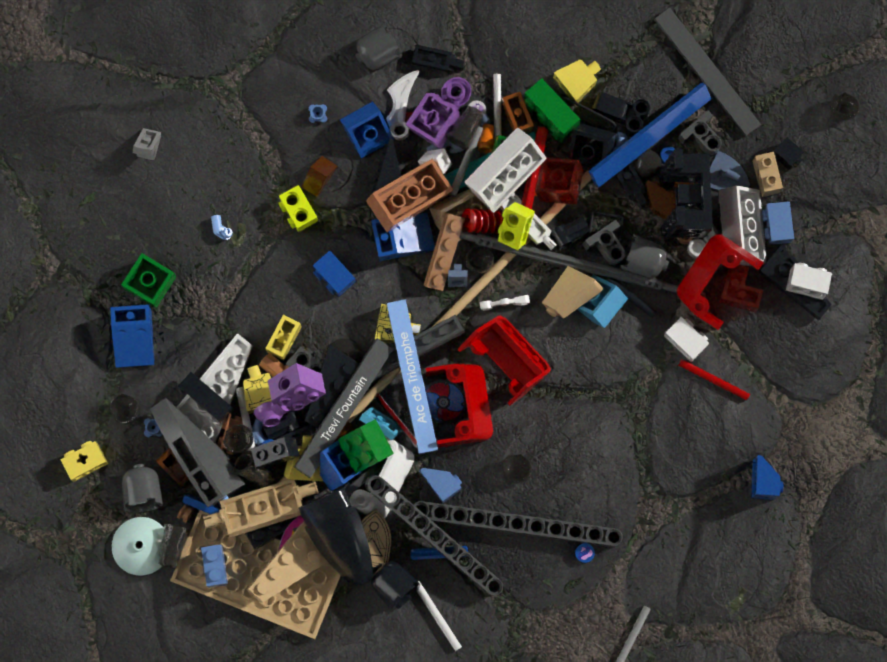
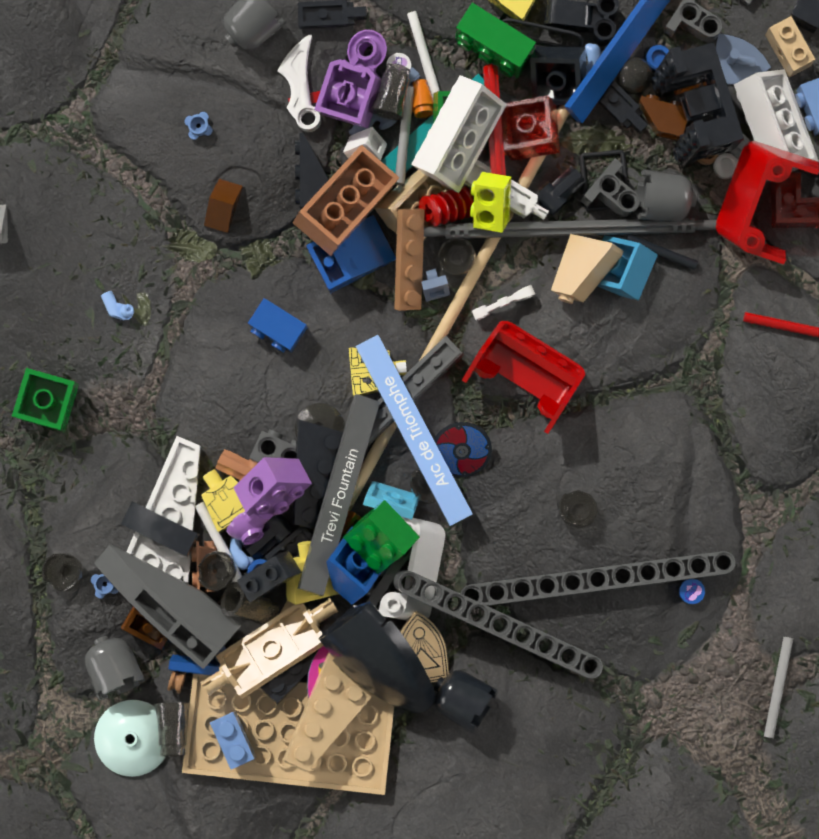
camera: 10 degrees left, 5 degrees up
light yellow brick [60,441,108,482] -> none
blue slope [110,305,155,368] -> none
light yellow brick [265,315,301,361] -> none
neon yellow brick [278,185,318,232] -> none
blue slope [340,101,394,158] -> none
red sticker [377,393,417,447] -> none
blue axle [410,546,468,560] -> none
white bar [417,581,462,651] -> none
medium blue slope [420,468,462,503] -> none
red windscreen [426,364,493,448] -> none
dark orange brick [502,92,534,134] -> none
white brick [664,317,709,362] -> none

